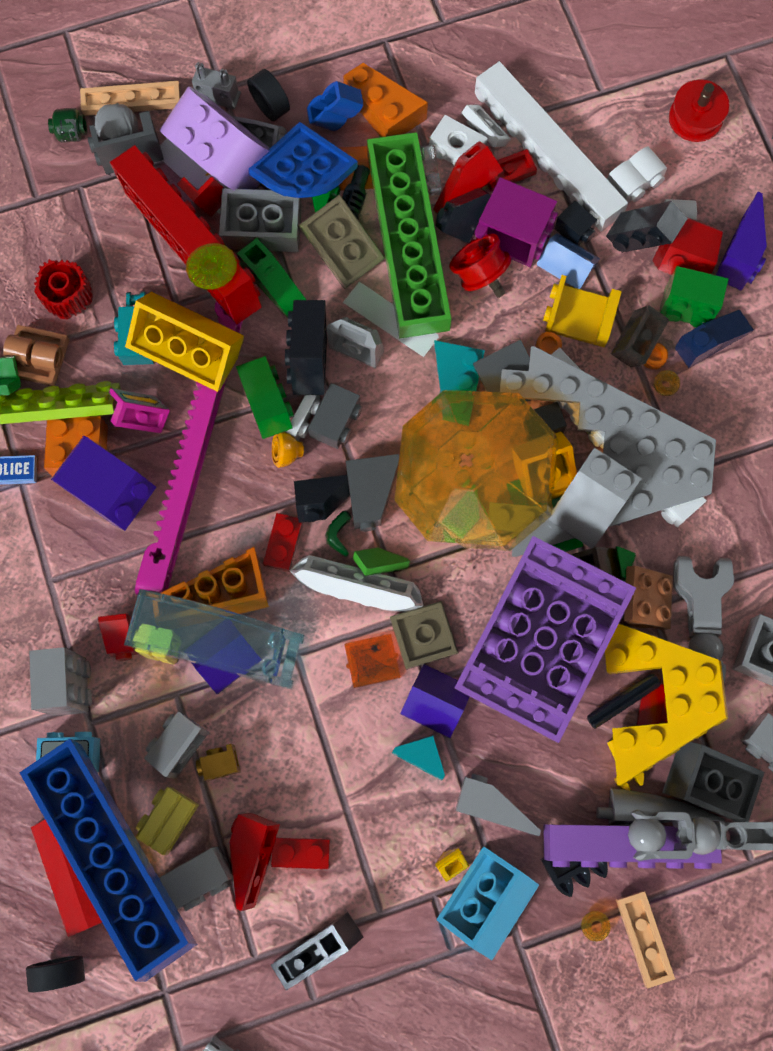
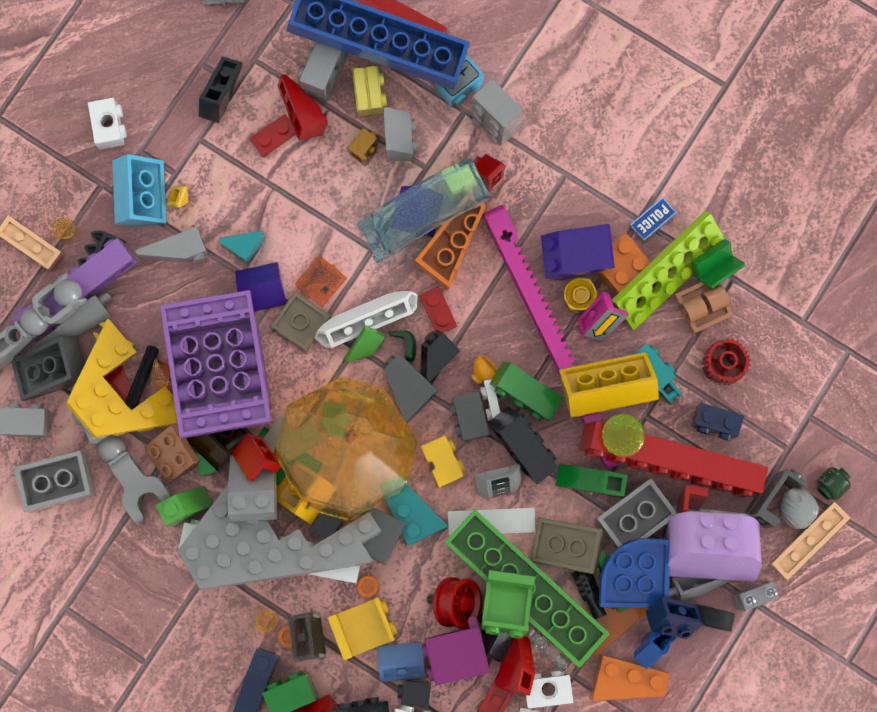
camera: 140 degrees right, 5 degrees up
none -> white brick [88,98,127,150]
none -> clear orange slope [151,359,172,387]
none -> bright green slope [156,486,213,527]
none -> red panel [232,433,281,481]
none -> yellow brick [421,436,466,488]
none -> bright green panel [481,570,535,638]
none -> yellow hat [564,278,597,311]
none -> dark blue brick [645,597,703,639]
none -> dark blue brick [691,403,744,441]

